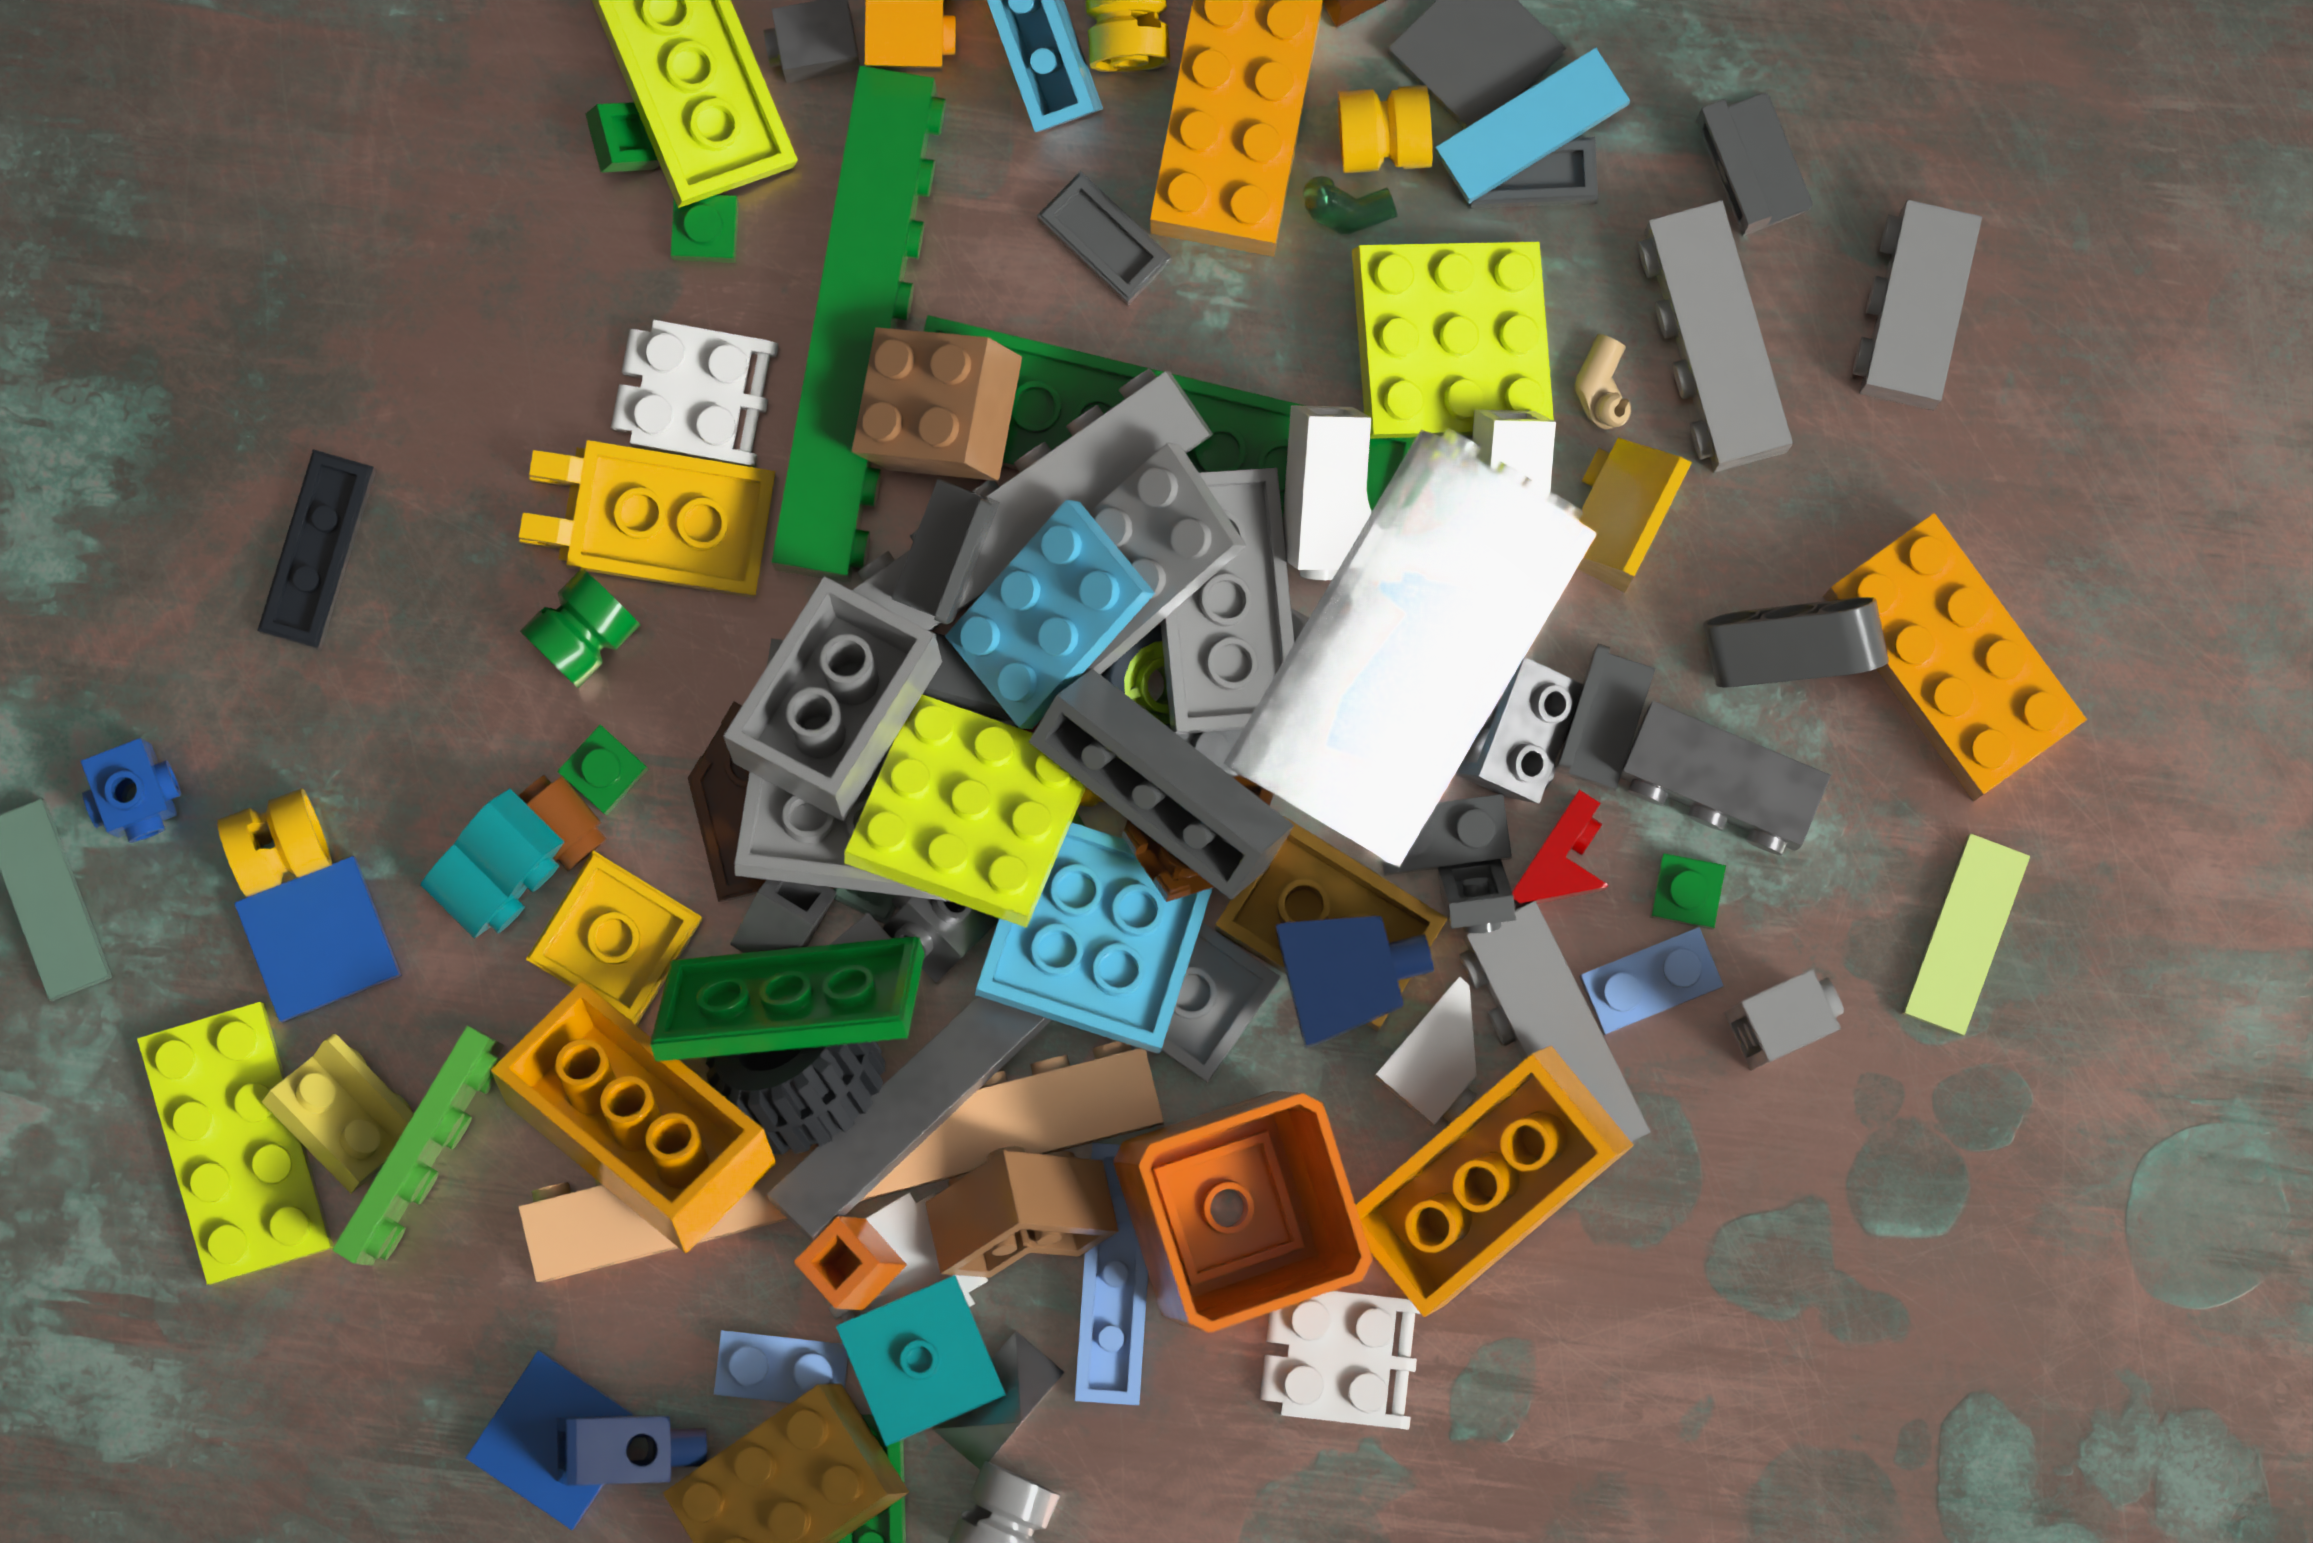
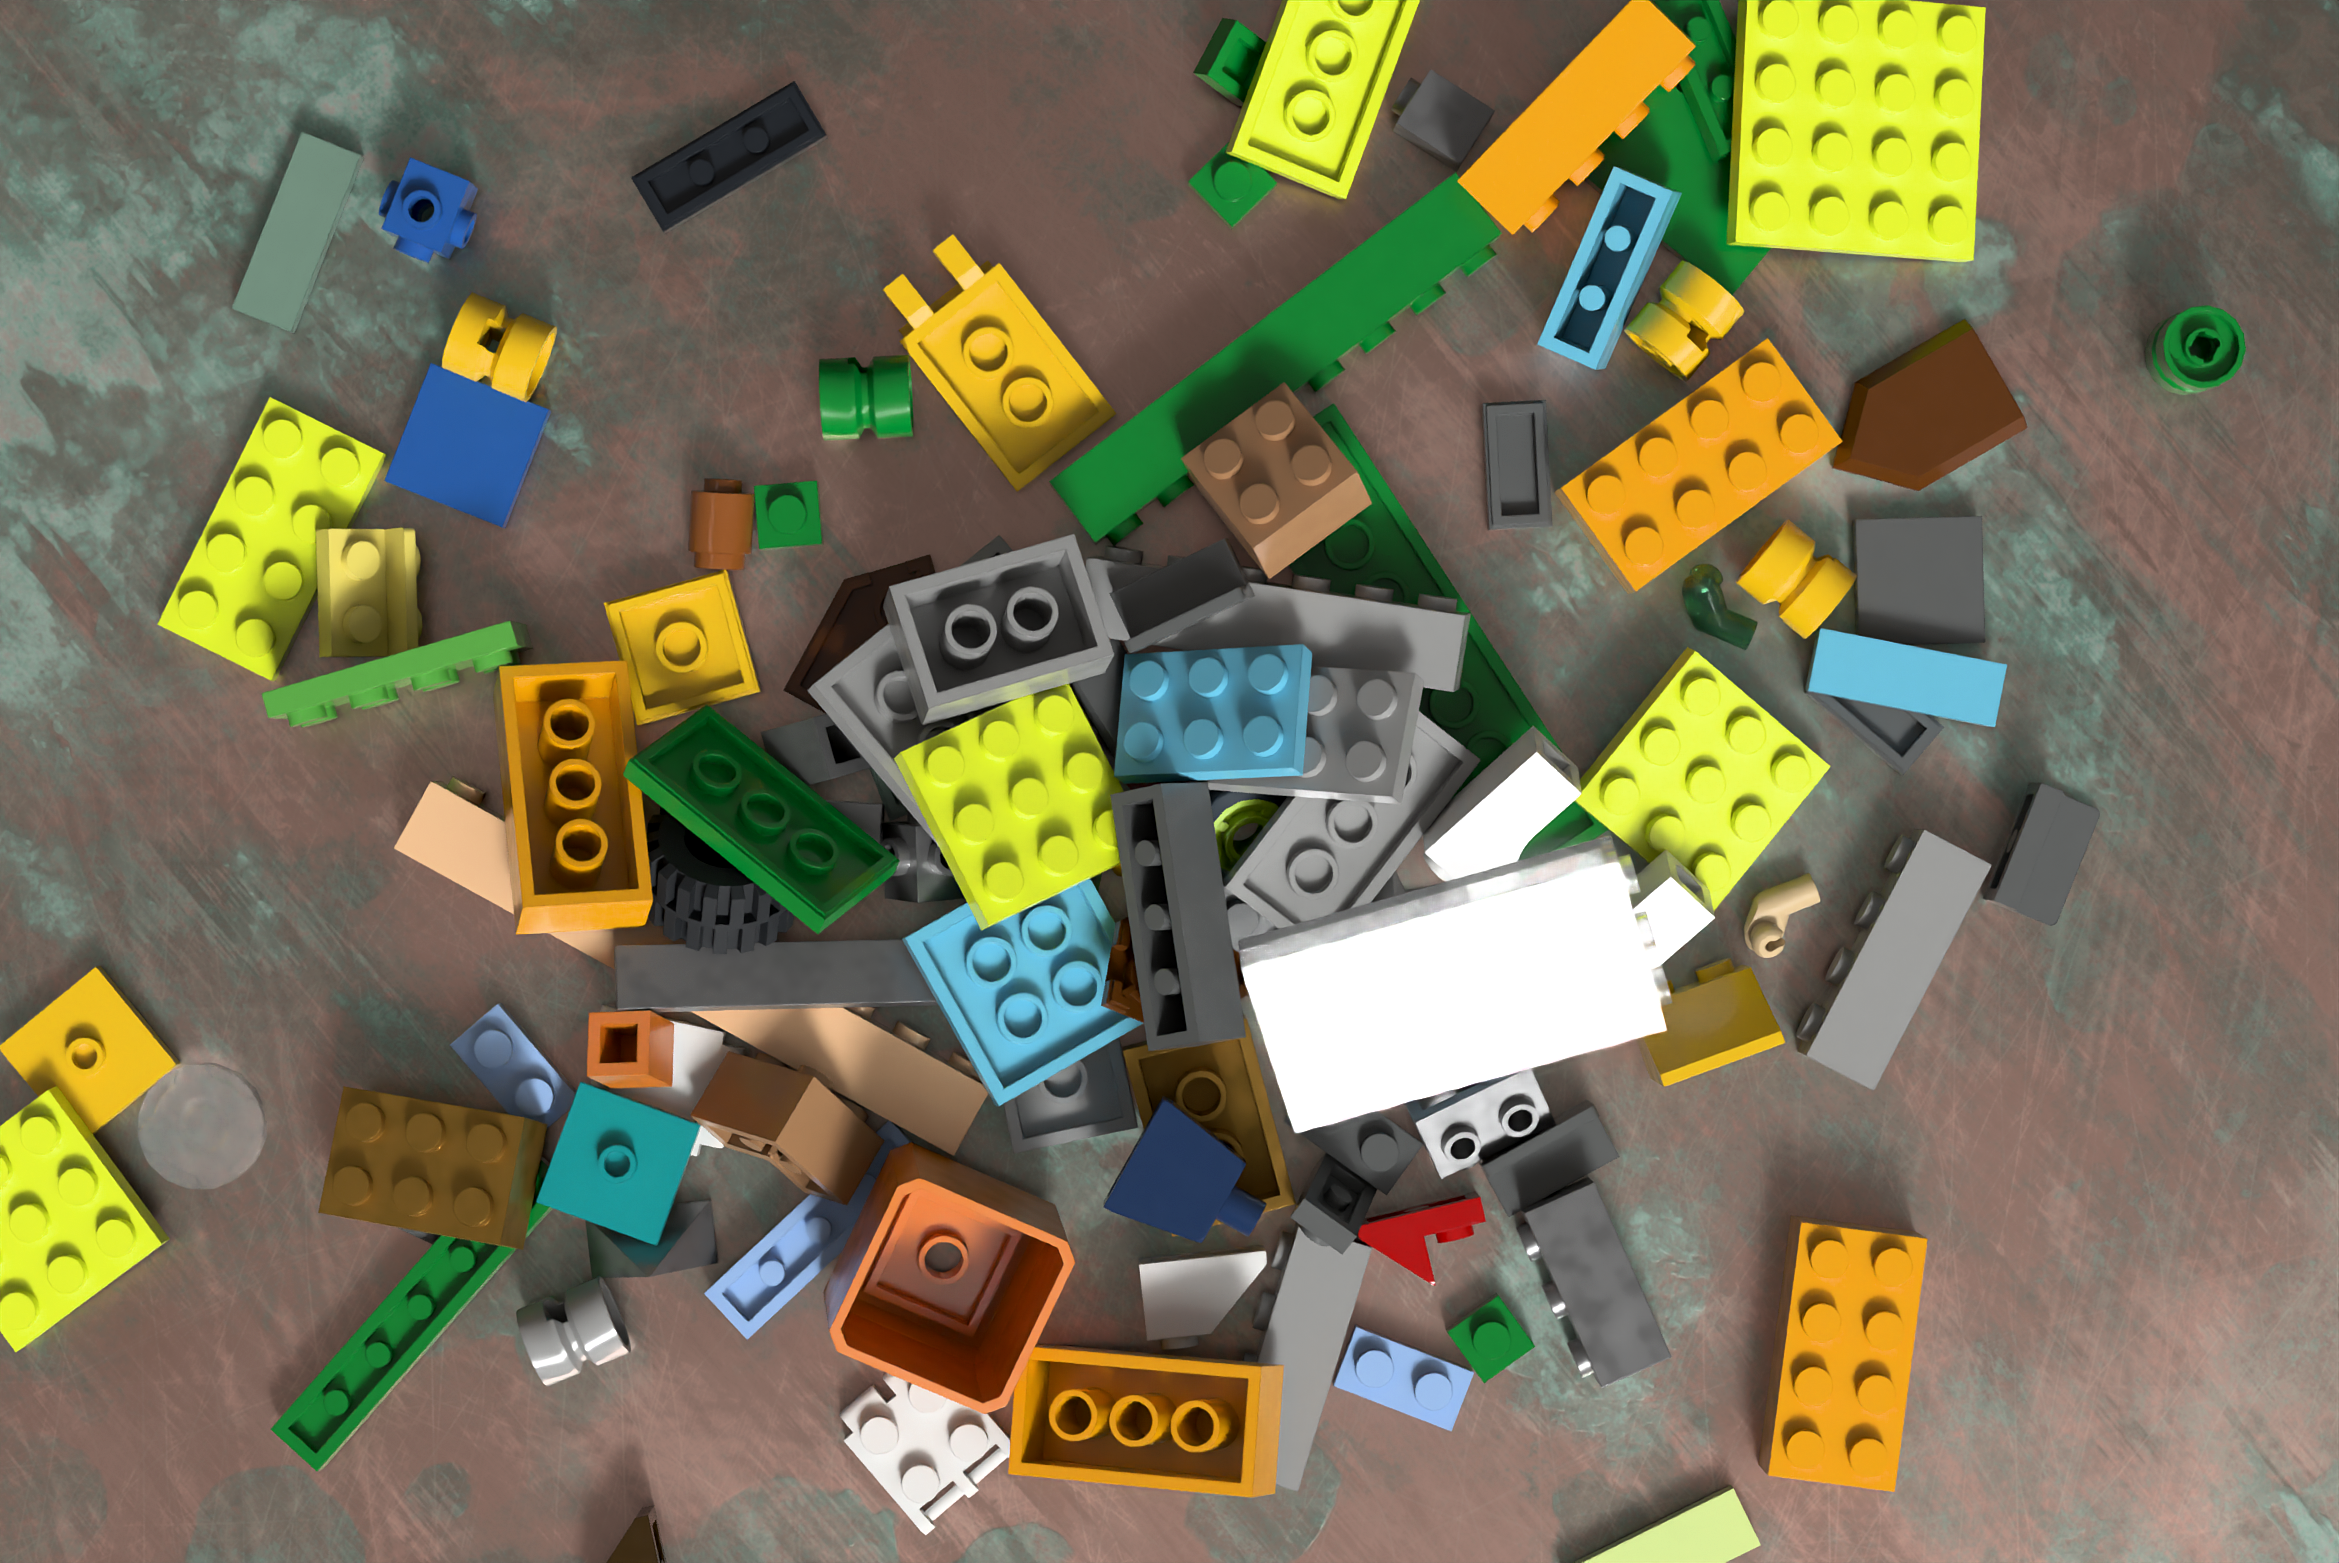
camera: 40 degrees right, 5 degrees up
teal brick [420,788,564,939] -> none
blue tile [466,1350,635,1530] -> none
dark blue torso [557,1415,707,1485] -> none
white plate [611,320,779,468] -> none
dark grey beam [1703,597,1889,688] -> none
light grey brick [1724,969,1844,1071] -> none
light grey brick [1853,200,1982,411] -> none

